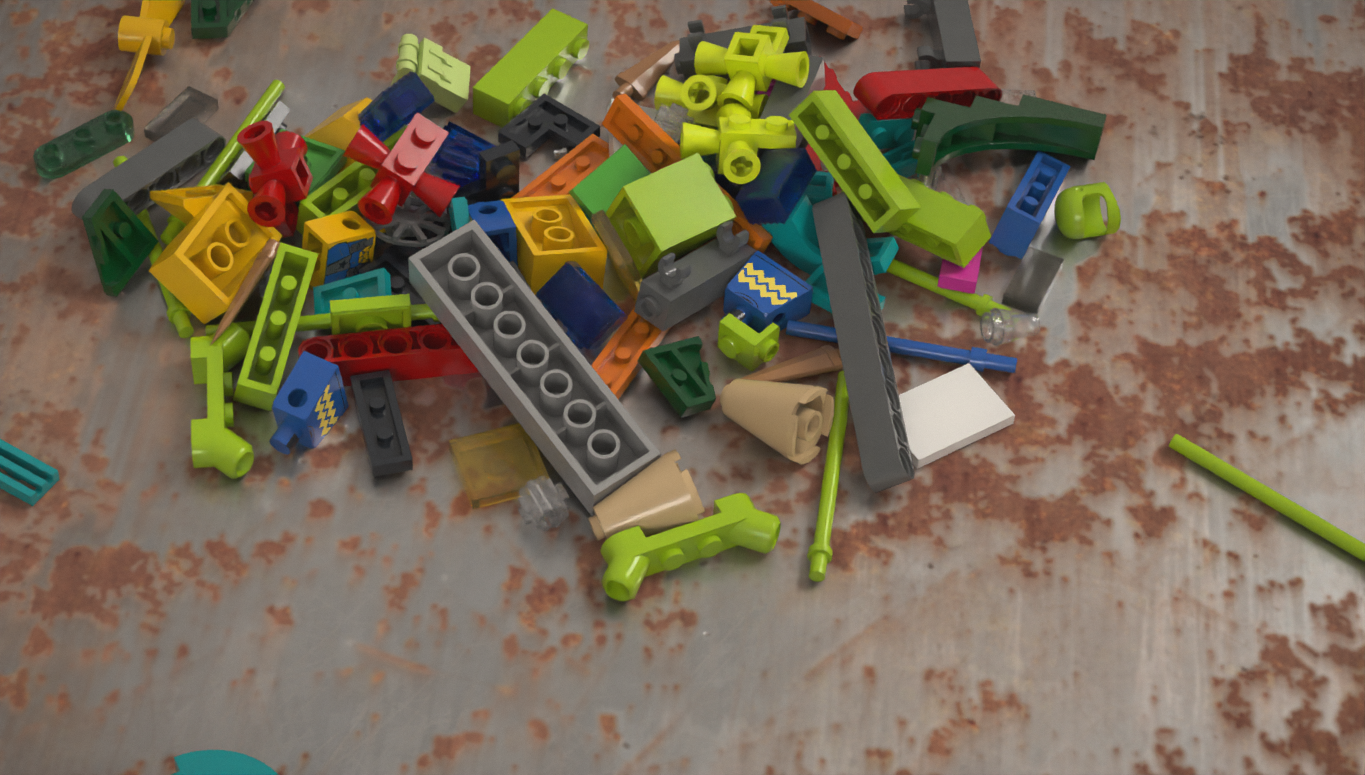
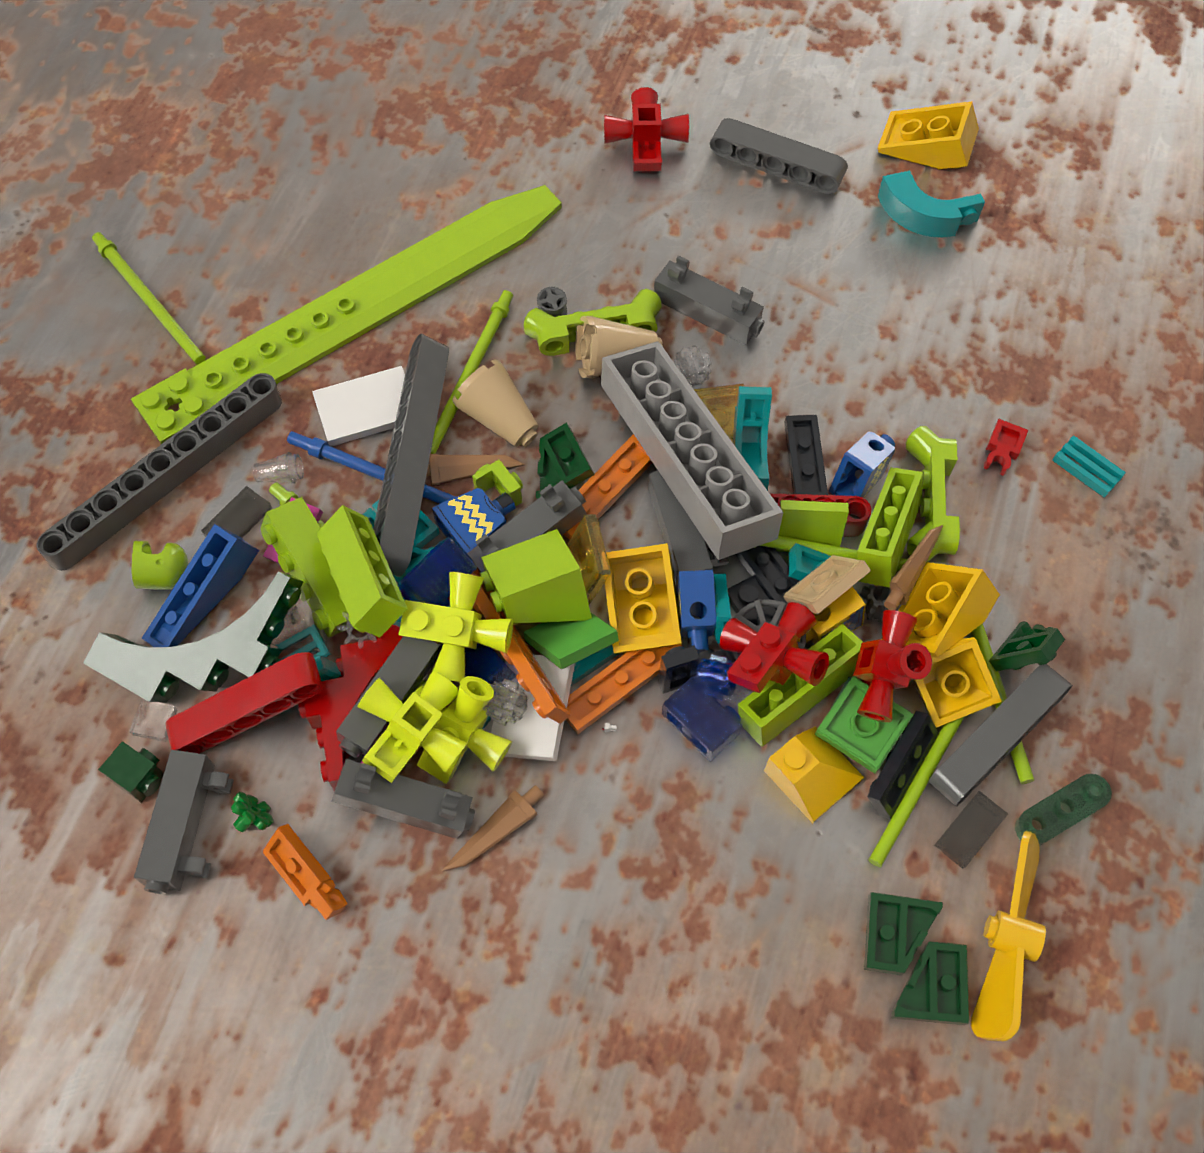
camera: 165 degrees left, 15 degrees up
clear blue brick [358,71,435,142] -> none
yellowish green piece [389,34,471,113] -> none
lime brick [473,8,590,128] -> none
black plate [498,94,600,158] -> none
clear blue brick [536,261,628,350] -> none
none -> dark grey beam [36,373,282,571]
none -> dark green brick [98,741,164,803]
none -> lime wedge [131,185,562,444]
none -> green plant [231,792,273,832]
none -> dark grey wheel [537,287,567,317]
none -> dark grey brick [654,255,765,345]
none -> teal arch [733,386,772,491]
none -> tan tile [783,555,871,614]
none -> dark green wing [864,892,943,976]
none -> red plate [984,419,1028,476]

